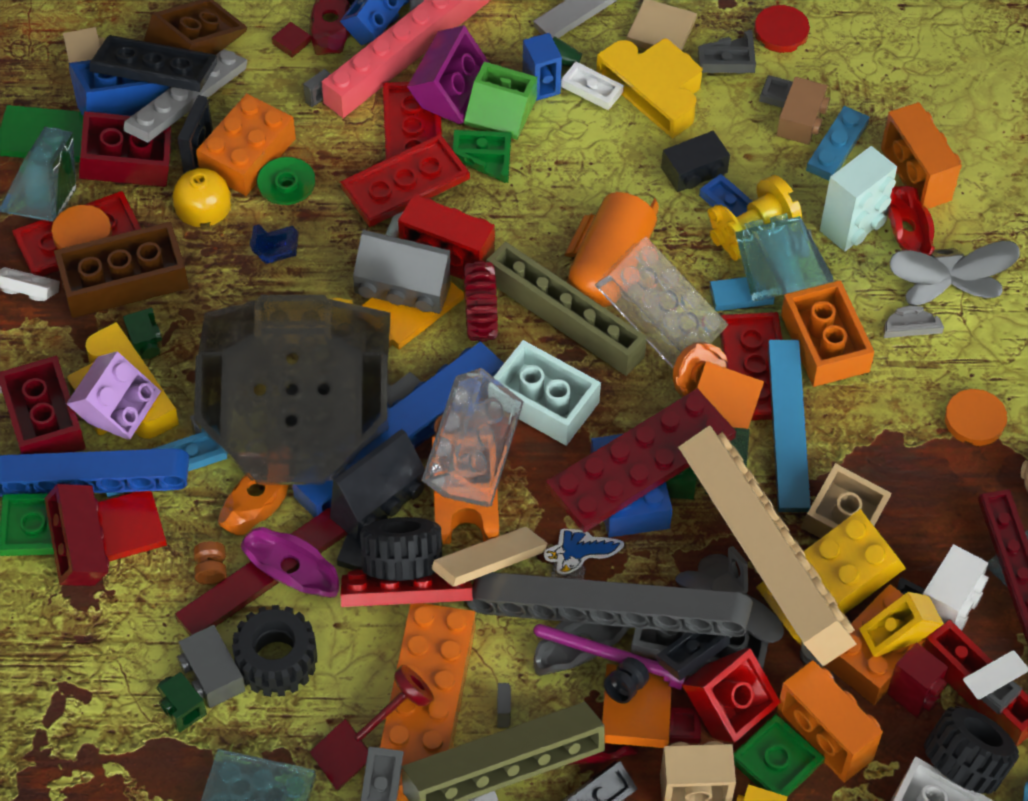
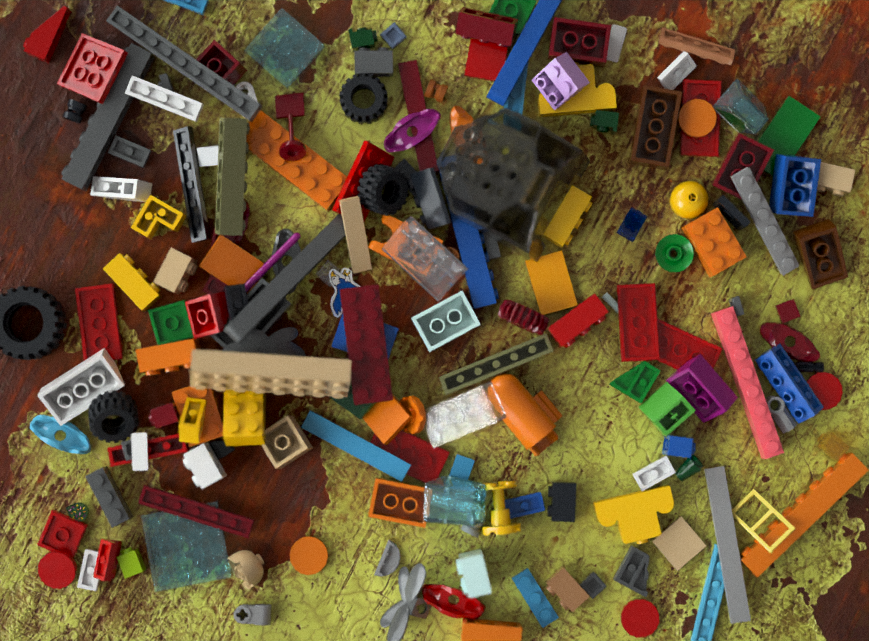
camera: 120 degrees right, 30 degrees up
black tile [89,35,217,92] -> none
dark grey slope [353,230,451,314] -> none
dark grey tile [497,683,511,728] -> none
black wheel [604,657,649,704] -> none
none -> sand blue tile [380,22,407,50]

